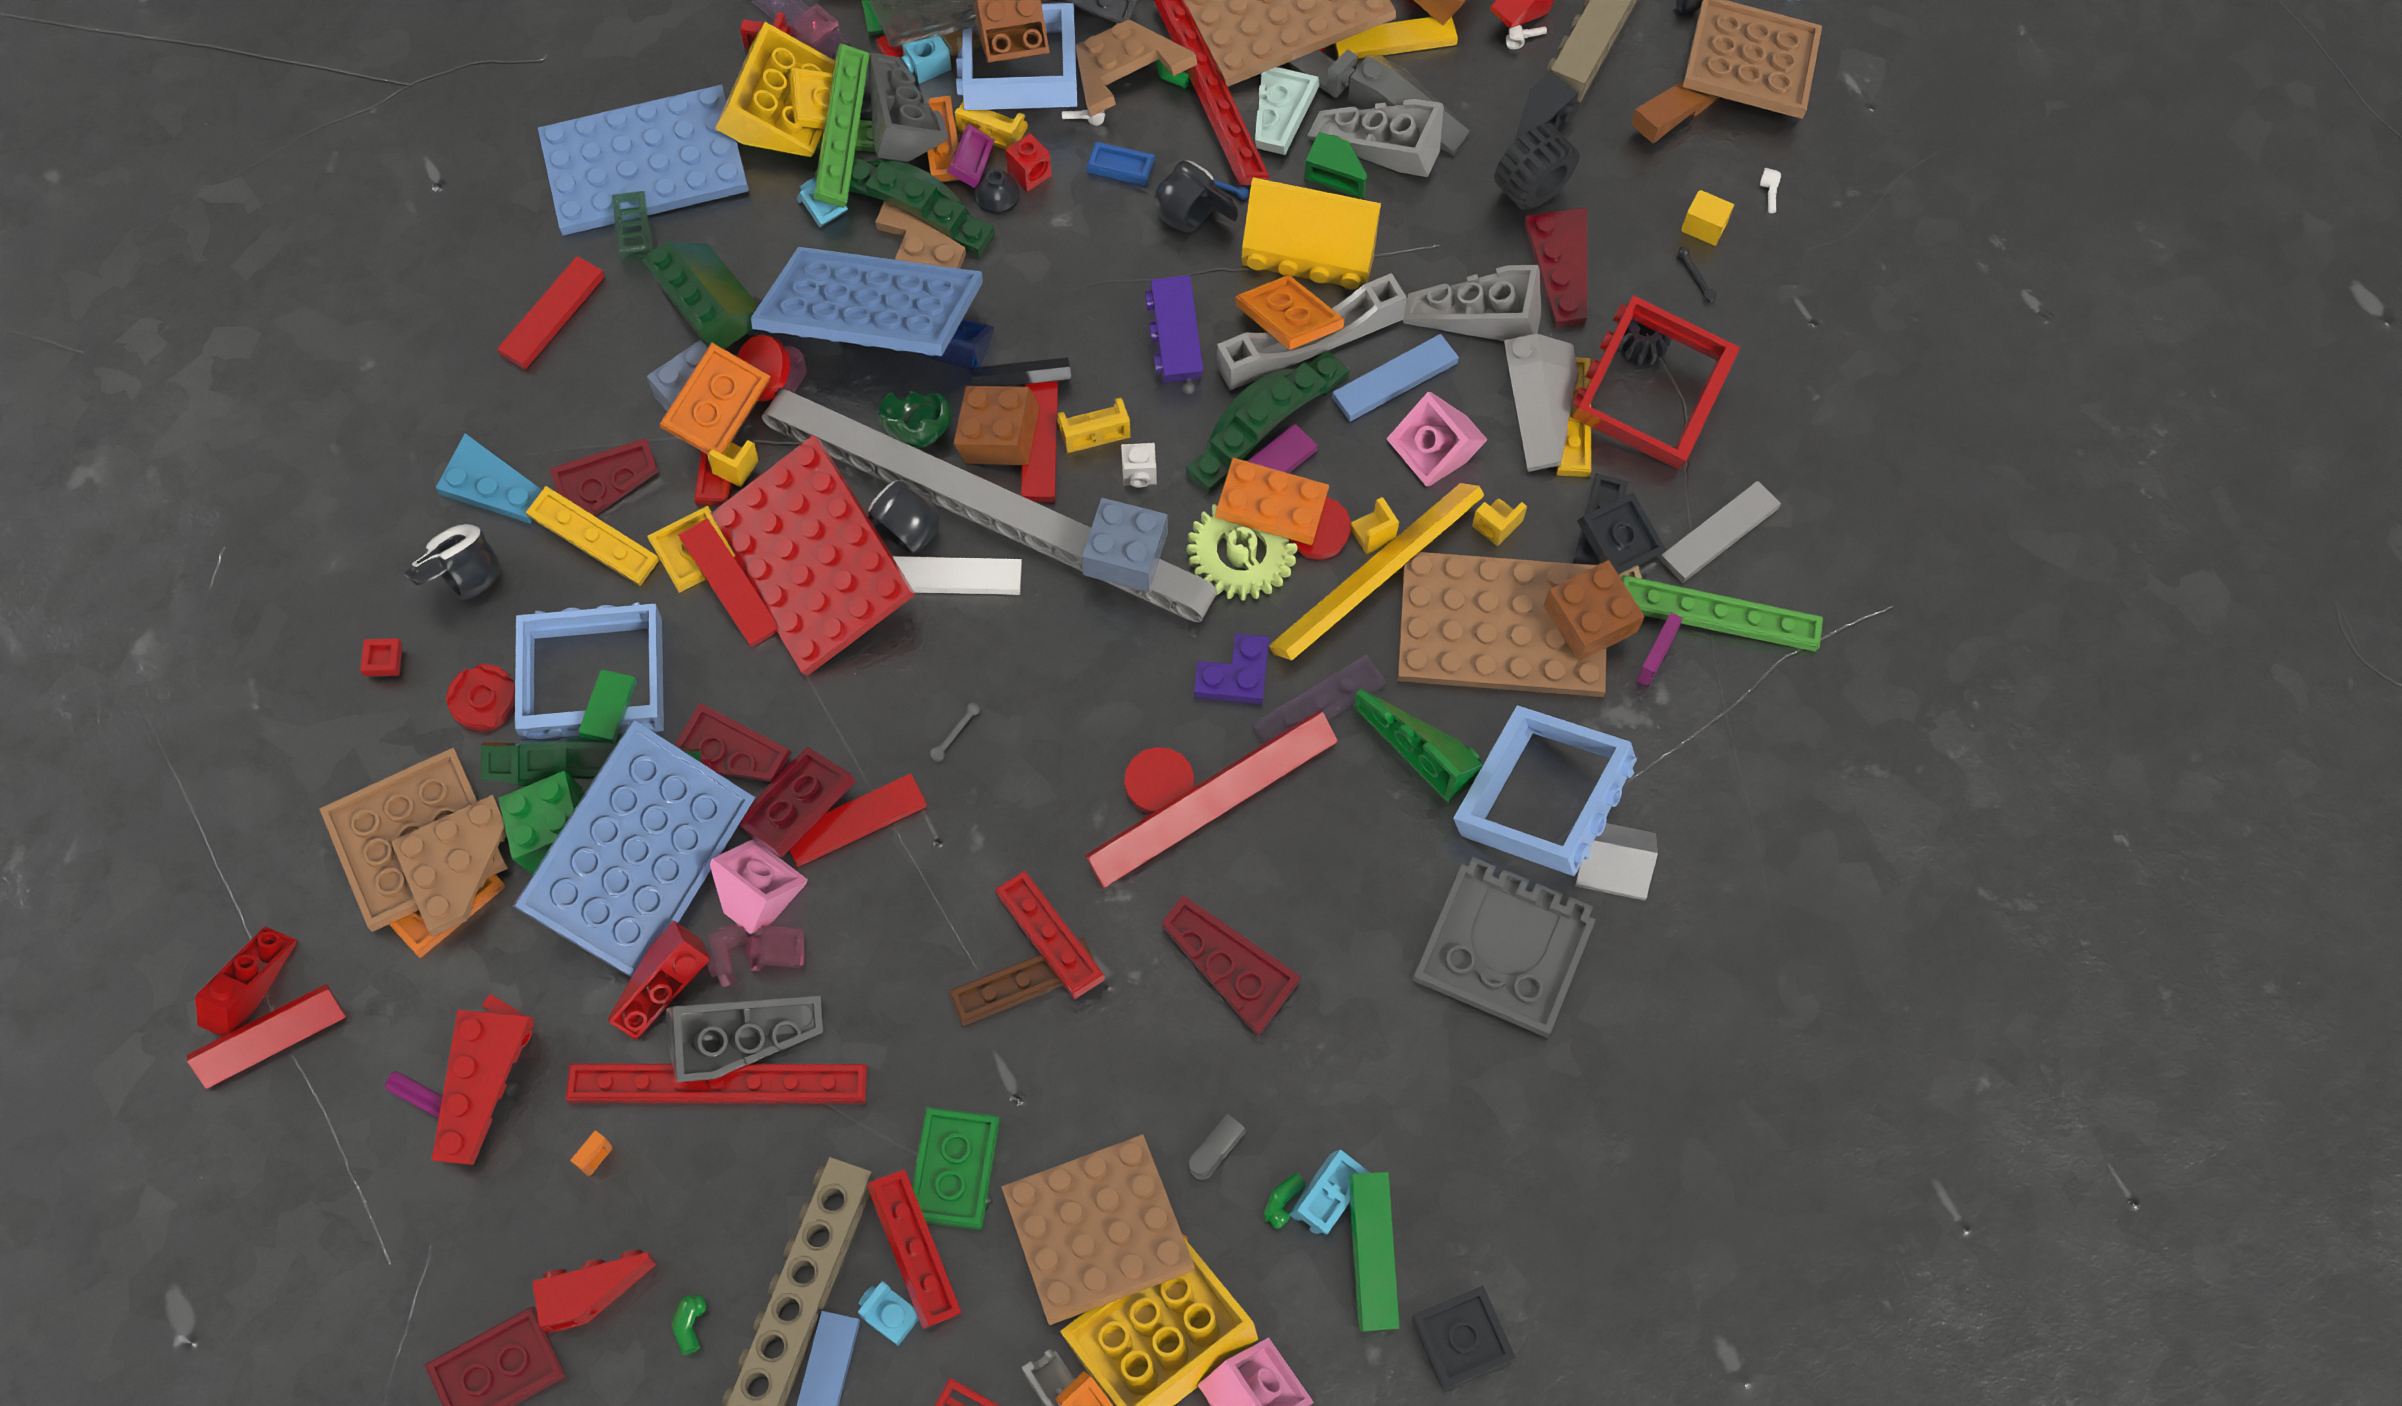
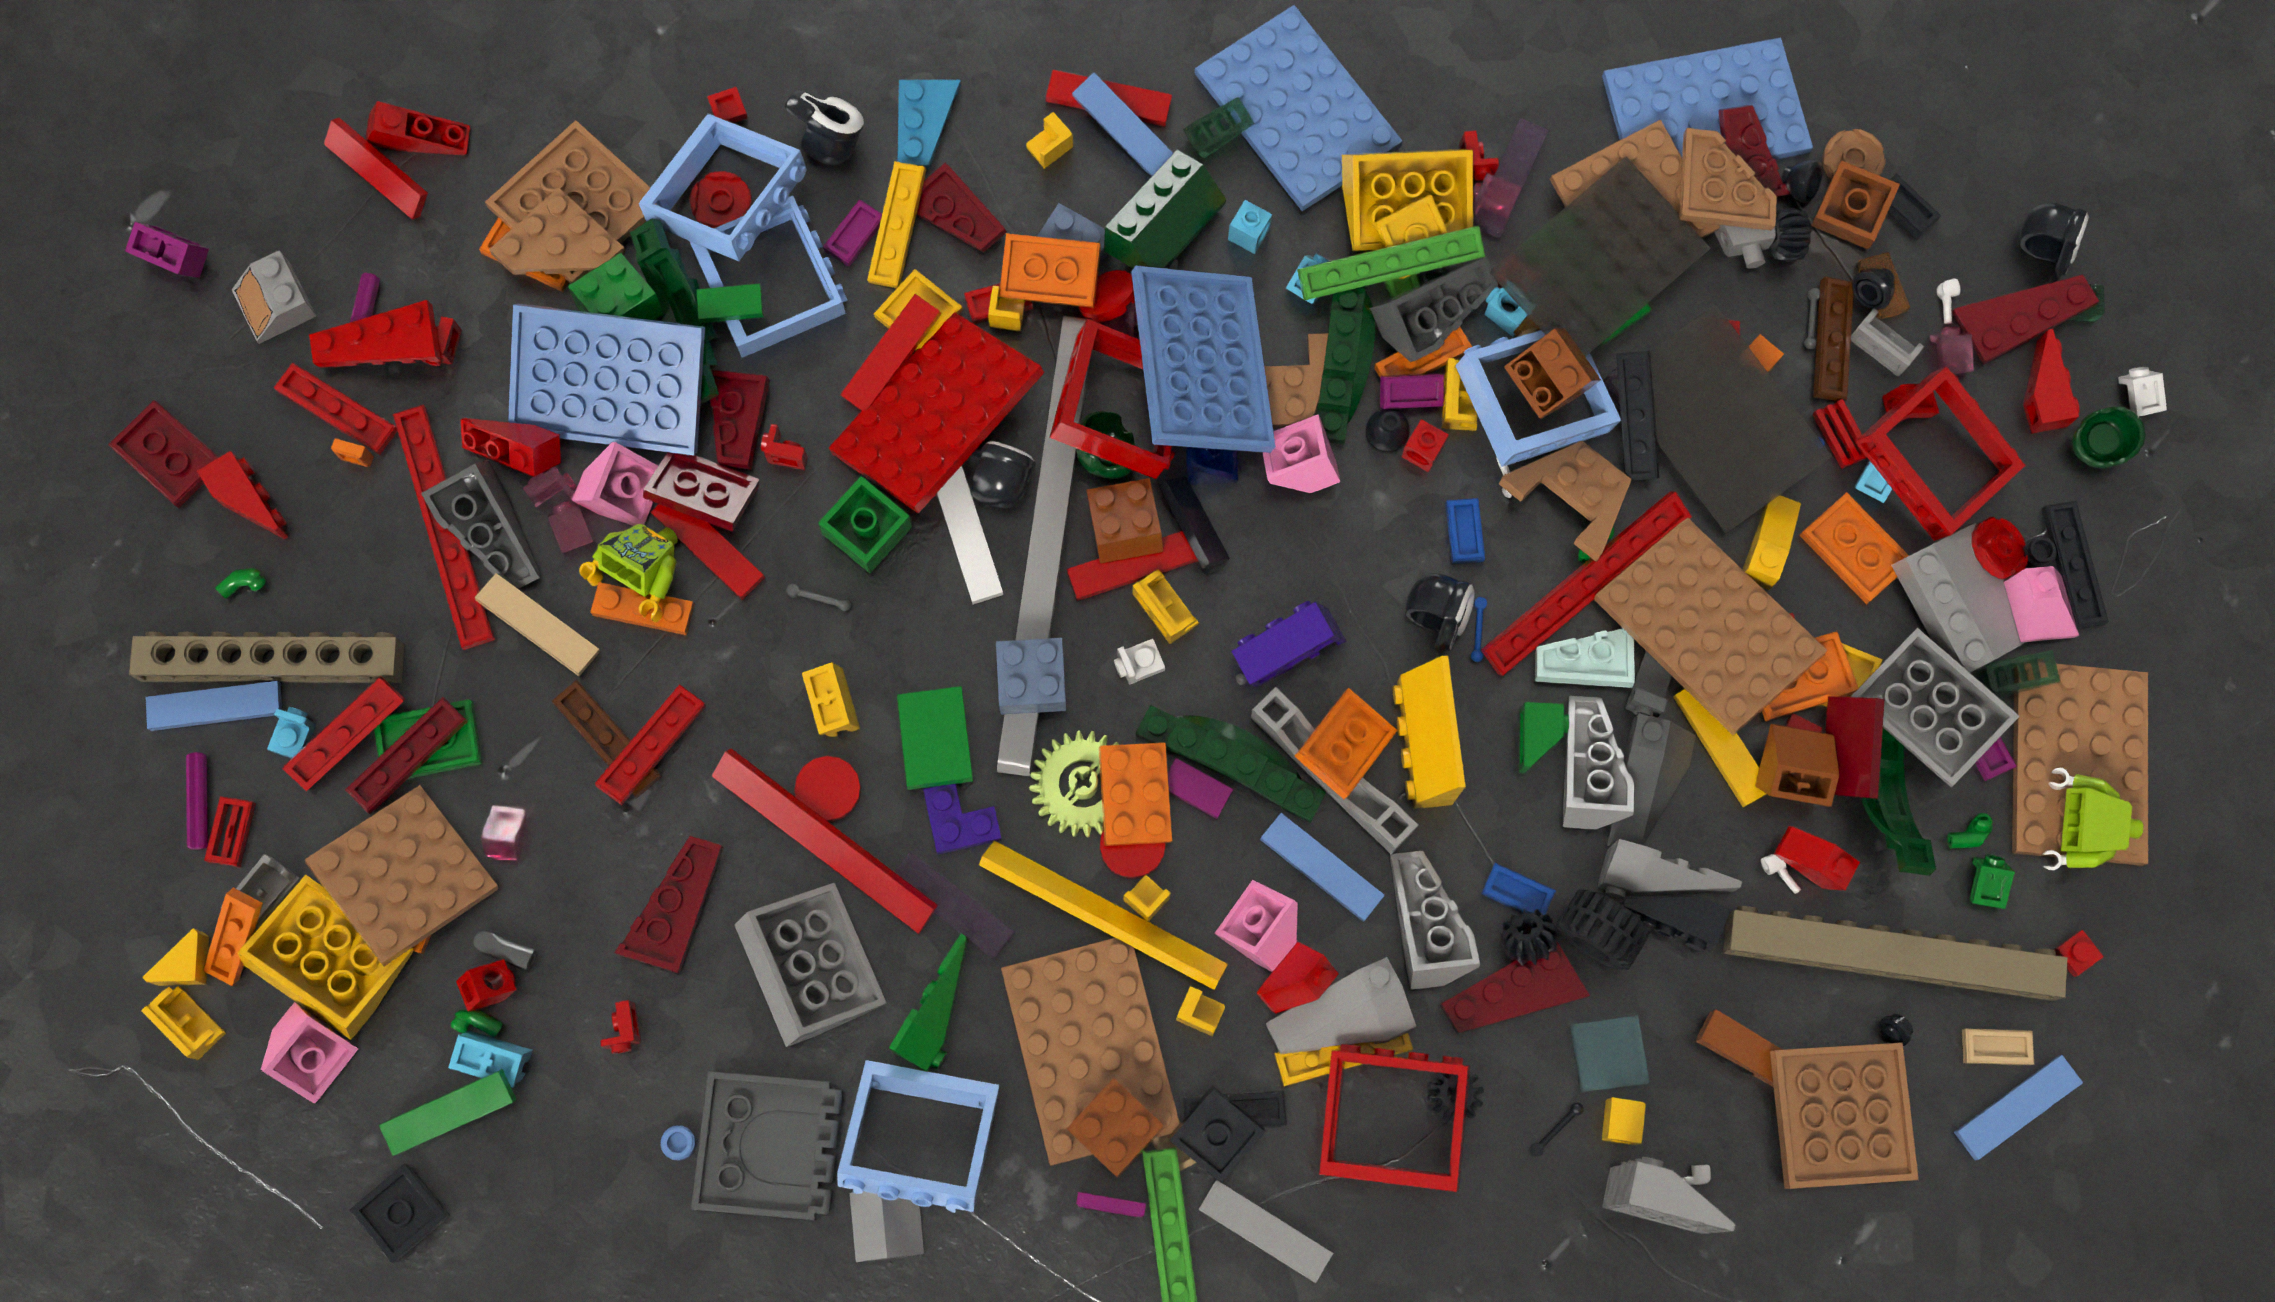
camera: 70 degrees right, 10 degrees up
none -> magenta brick [125,222,210,278]
none -> light grey slope [232,250,316,344]
none -> red tile [274,362,398,455]
none -> dark red tile [345,697,468,814]
none -> red brick [456,959,516,1012]
none -> tan tile [475,573,600,676]
none -> clear pink bracket [481,805,527,861]
none -> lime torso [579,524,678,623]
none -> orange plate [590,582,695,635]
none -> red bracket [600,1000,641,1054]
none -> light blue window [638,114,807,261]
none -> medium blue tile [661,1125,696,1161]
none -> light grey slope [734,883,887,1047]
none -> red bracket [761,424,808,470]
none -> yellow hinge [802,662,860,737]
none -> green brick [818,476,912,574]
none -> magenta tile [823,199,882,267]
none -> green tile [897,686,973,790]
none -> yellow panel [1026,112,1073,169]
none -> red window [1049,319,1175,479]
none -> medium blue tile [1072,73,1174,177]
none -> medium azure brick [1228,200,1272,254]
none -> red slope [1256,941,1339,1013]
none -> bright pink slope [1262,414,1341,493]
none -> blue tile [1481,863,1556,915]
none -> black gear [1501,909,1559,966]
none -> clear light blue tile [1570,1016,1650,1093]
none -> light grey wedge [1597,839,1742,899]
none -> light grey slope [1602,1157,1735,1234]

